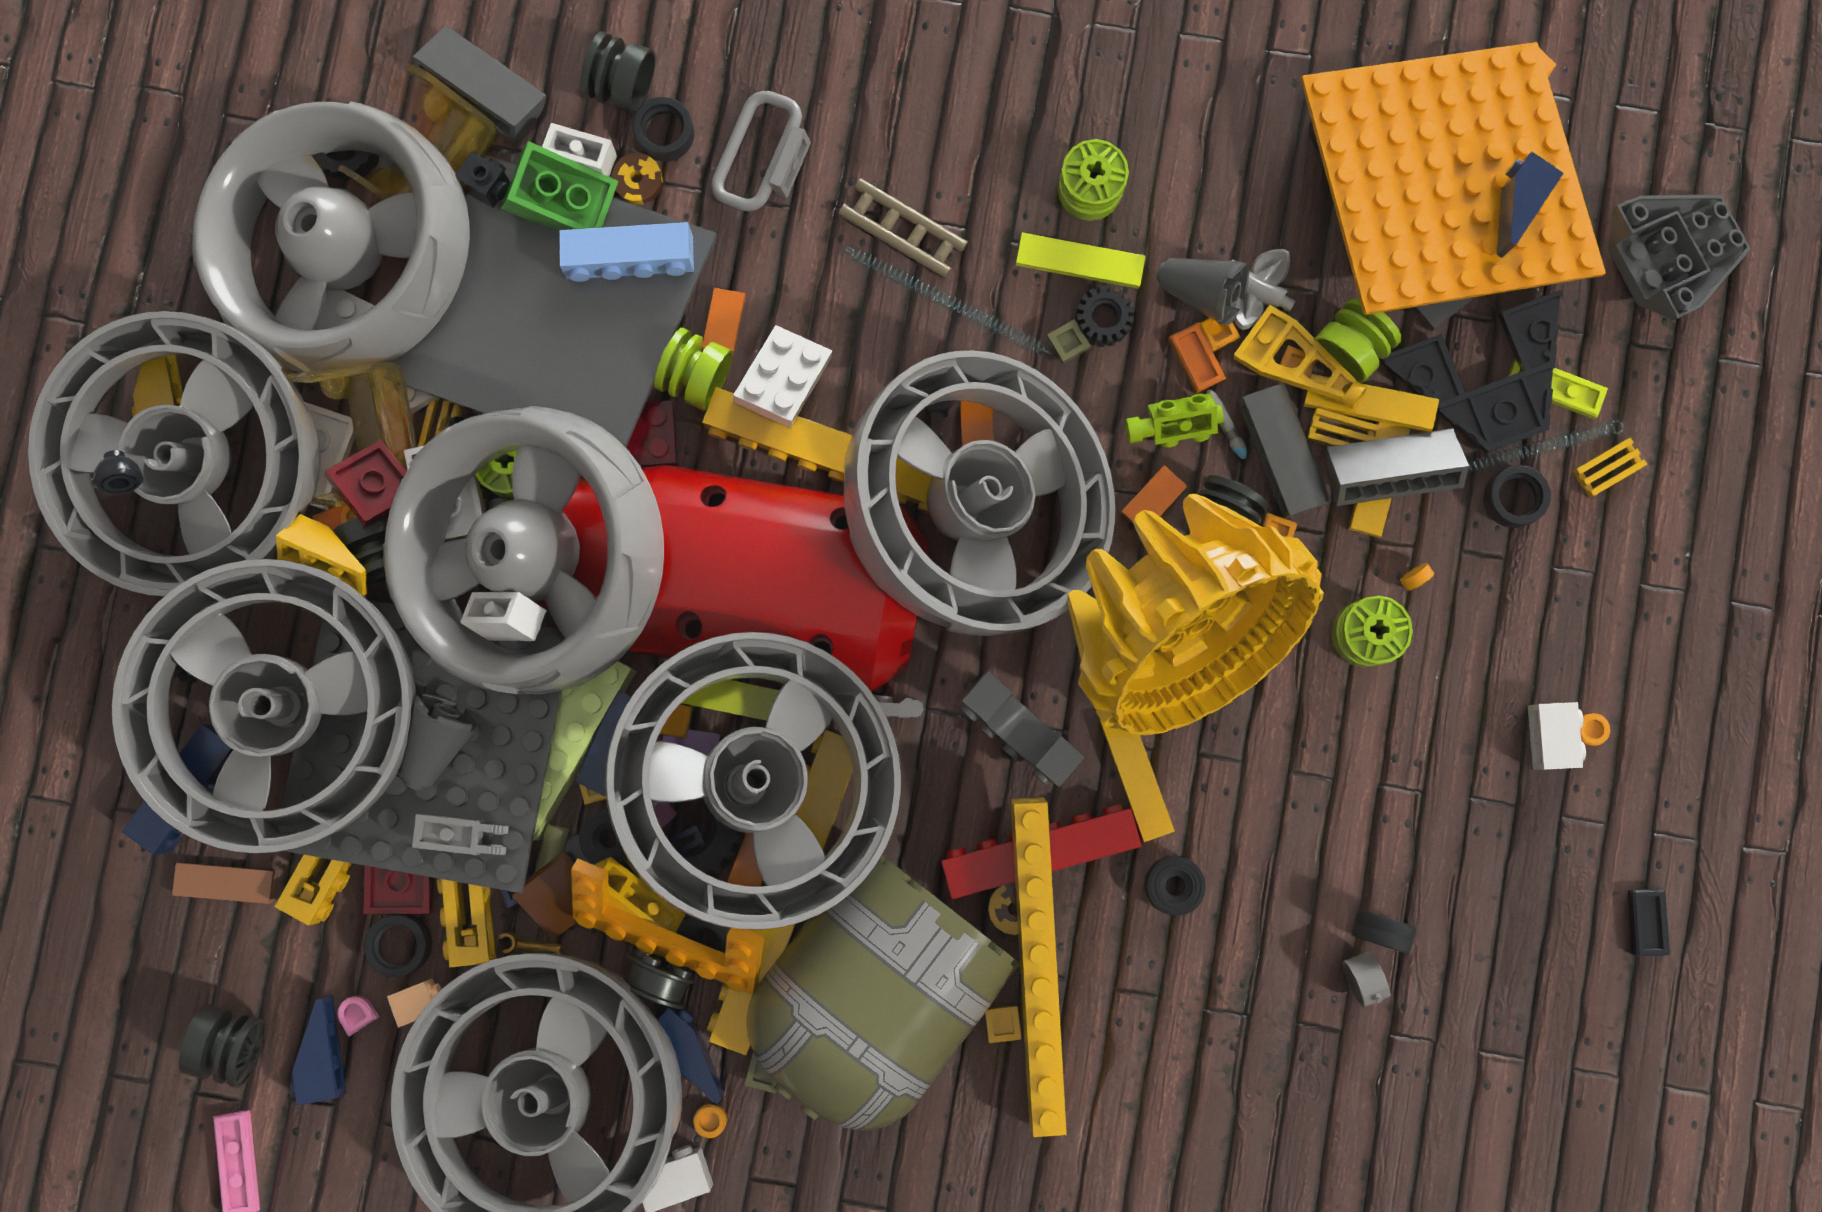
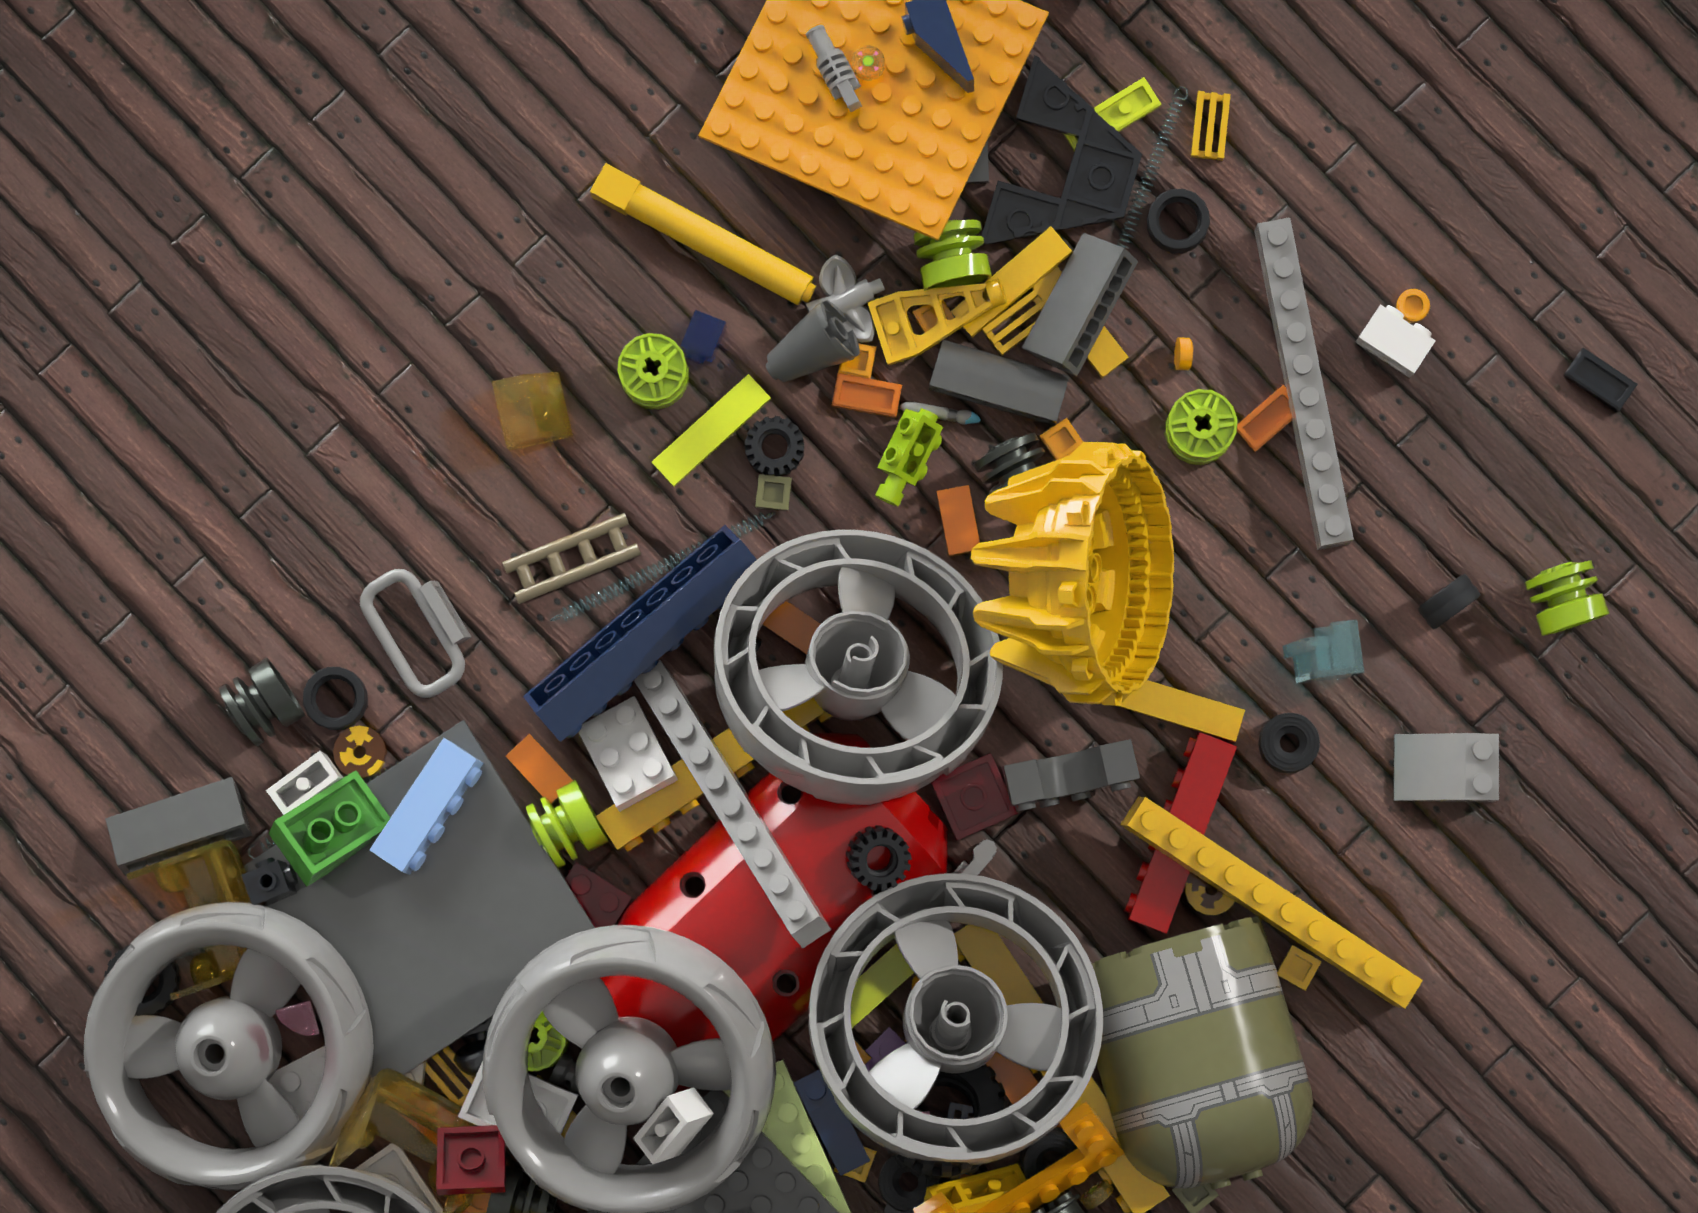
camera: 50 degrees left, 0 degrees up
light grey piece [1342,951,1391,1008] -> none
none -> clear pink tile [275,1000,319,1036]
none -> clear yellow slope [492,372,573,451]
none -> dark blue brick [523,525,757,742]
none -> yellow brick [590,163,816,306]
none -> light grey brick [634,660,831,948]
none -> clear blue brick [681,310,727,364]
none -> light grey hinge [805,25,862,112]
none -> black tyre [846,825,912,891]
none -> clear yellow tile [852,45,885,81]
none -> dark red plate [931,753,1018,841]
none -> clear yellow tile [1079,1179,1113,1210]
none -> orange tile [1237,385,1292,452]
none -> light grey brick [1254,218,1354,550]
none -> clear light blue plate [1283,620,1364,683]
none -> light grey slope [1394,733,1499,803]
none -> lime wheel [1525,560,1609,636]

